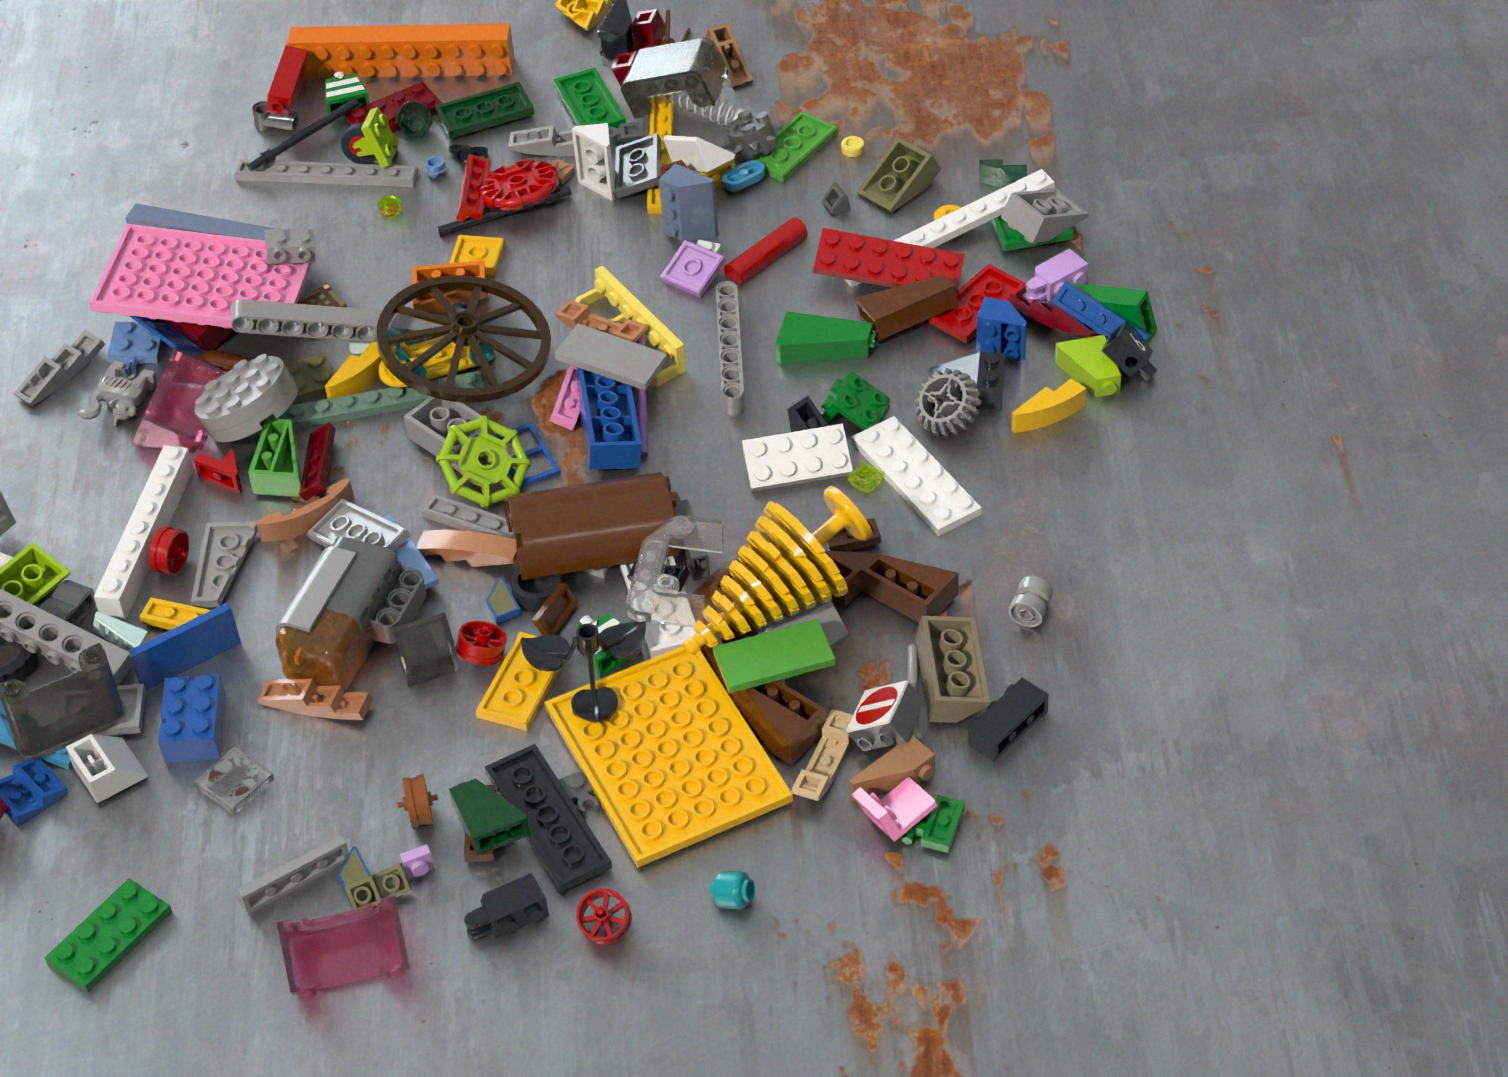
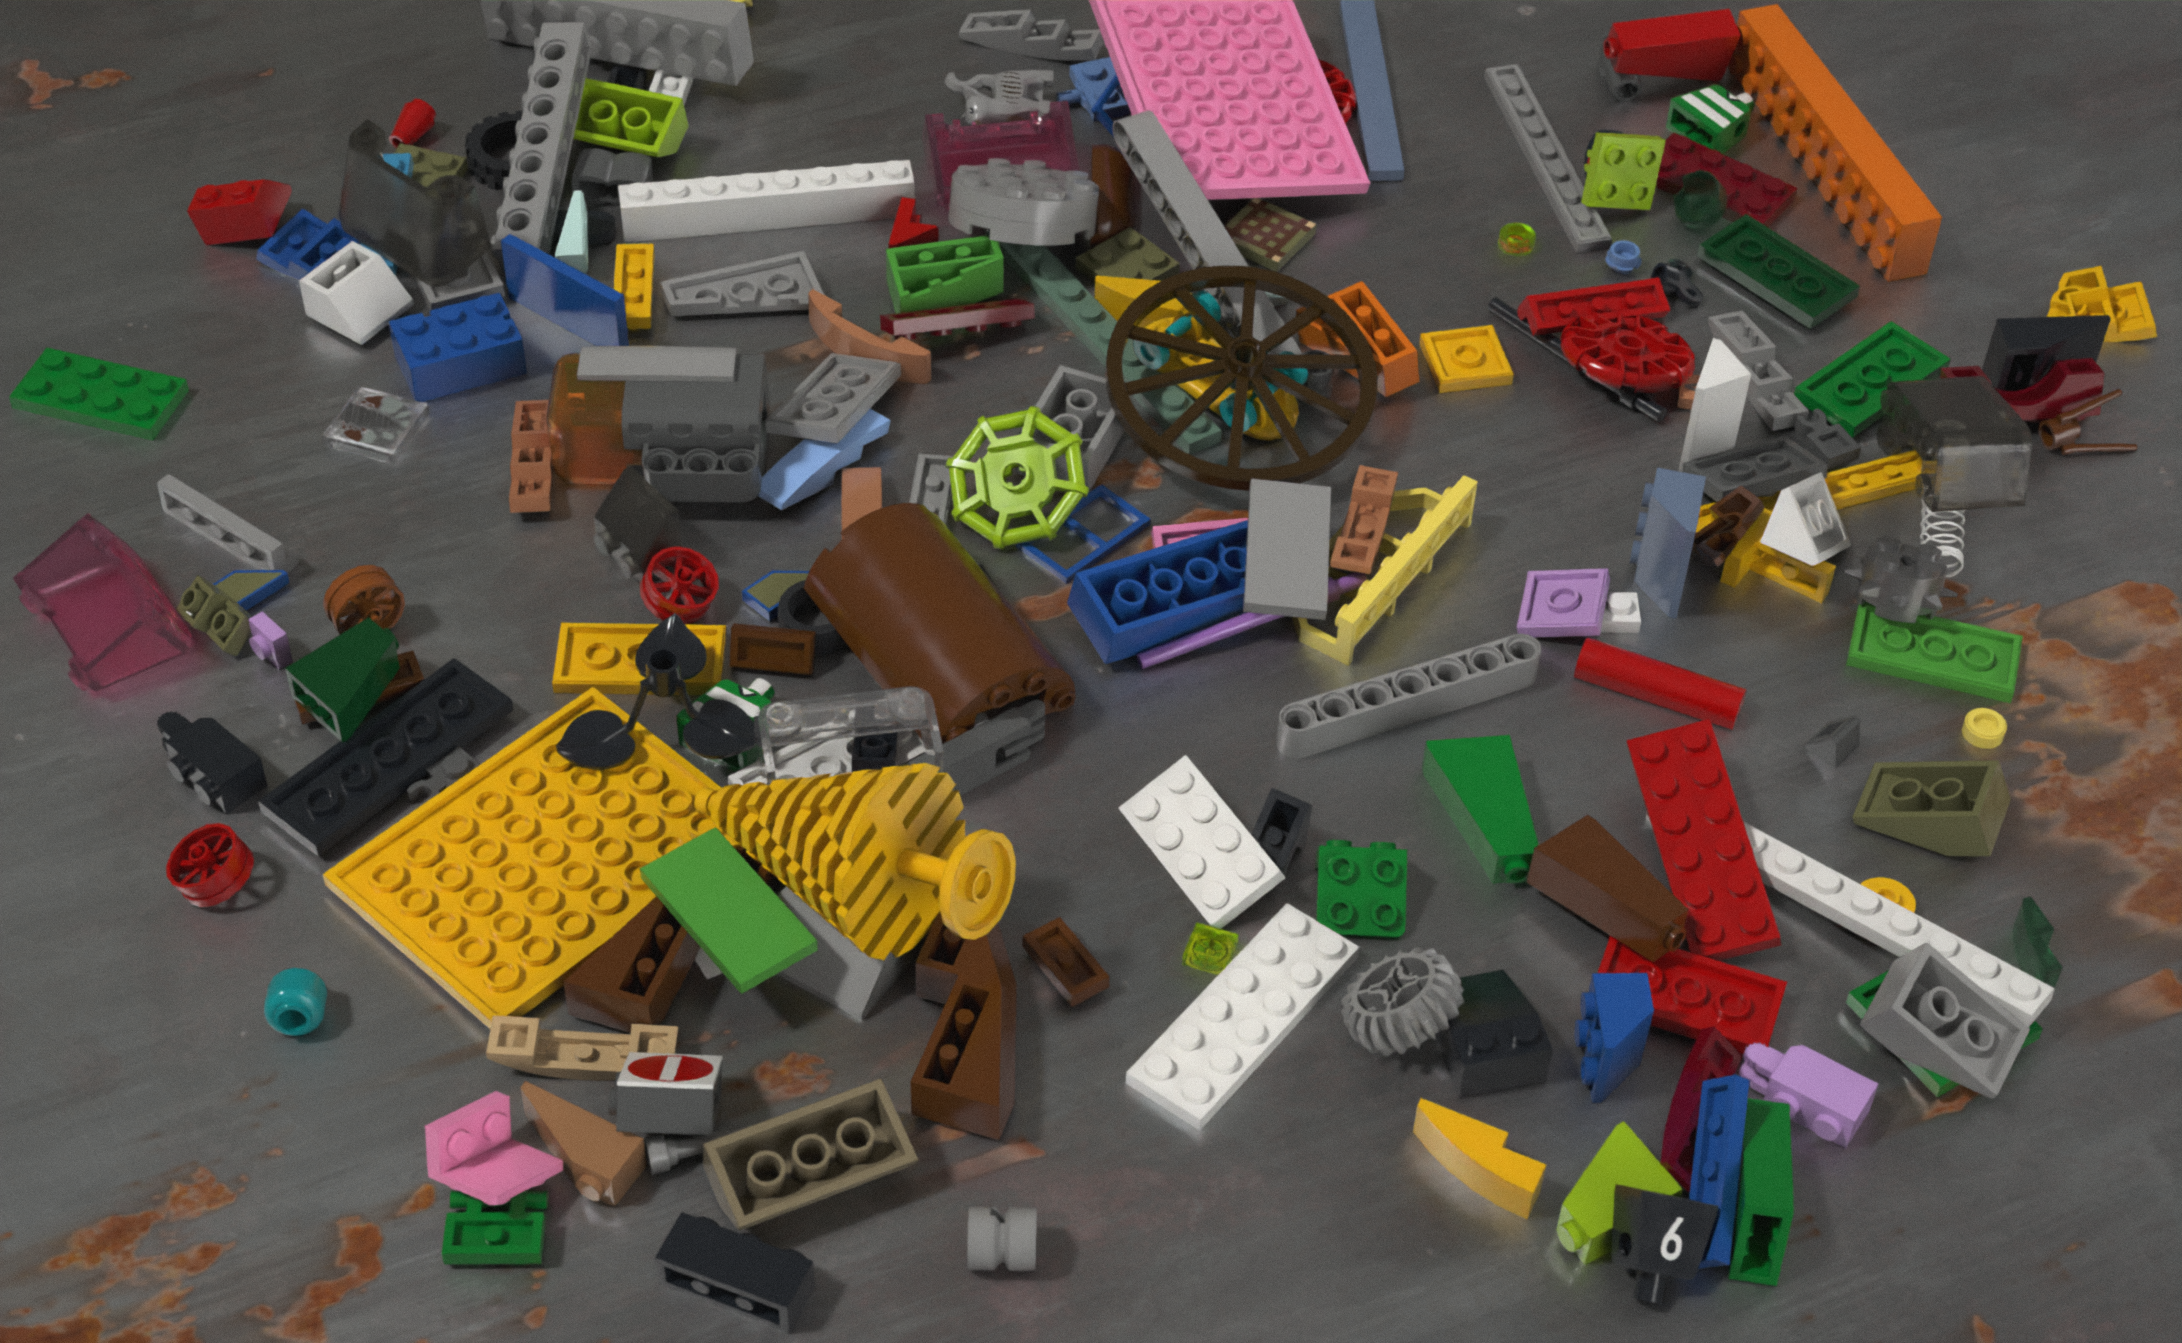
camera: 65 degrees right, 0 degrees up
red wheel [149,526,189,576] -> none
black bar [247,98,359,171] -> none
light grey plate [265,228,315,264] -> none
medium nougat slope [704,22,753,88] -> none
dark azure plate [722,160,765,192] -> none

